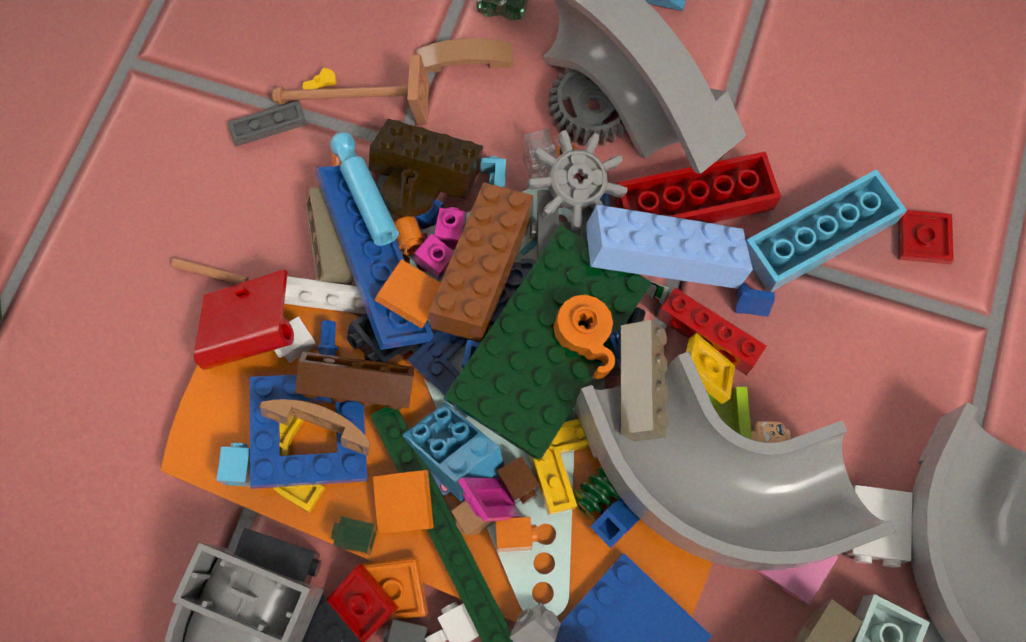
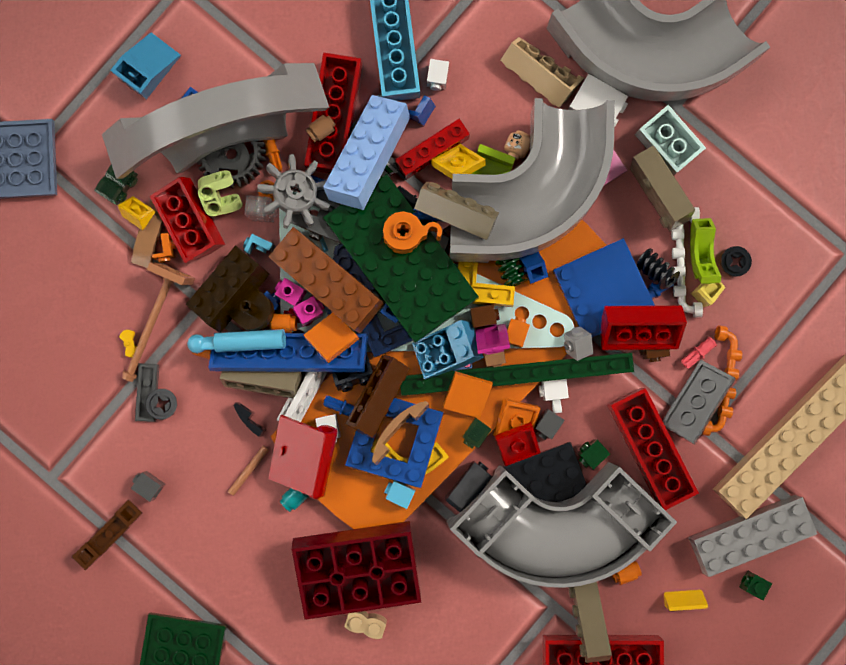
camera: 70 degrees left, 15 degrees up
none -> reddish brown slope [72,500,143,570]
none -> yellow slope [117,196,155,230]
none -> dark grey brick [131,471,165,502]
none -> black gear [145,389,177,420]
none -> red slope [150,177,225,263]
none -> orange bracket [152,233,177,263]
none -> yellowish green piece [198,170,243,217]
none -> black slope [234,402,266,437]
none -> orange axle [263,139,282,172]
none -> teal brick [280,488,309,512]
none -> dark red brick [291,521,422,620]
none -> medium nougat brick [306,115,335,143]
none -> tan brick [344,611,387,639]
none -> white brick [427,59,449,91]
none -> tan wedge [500,37,584,107]

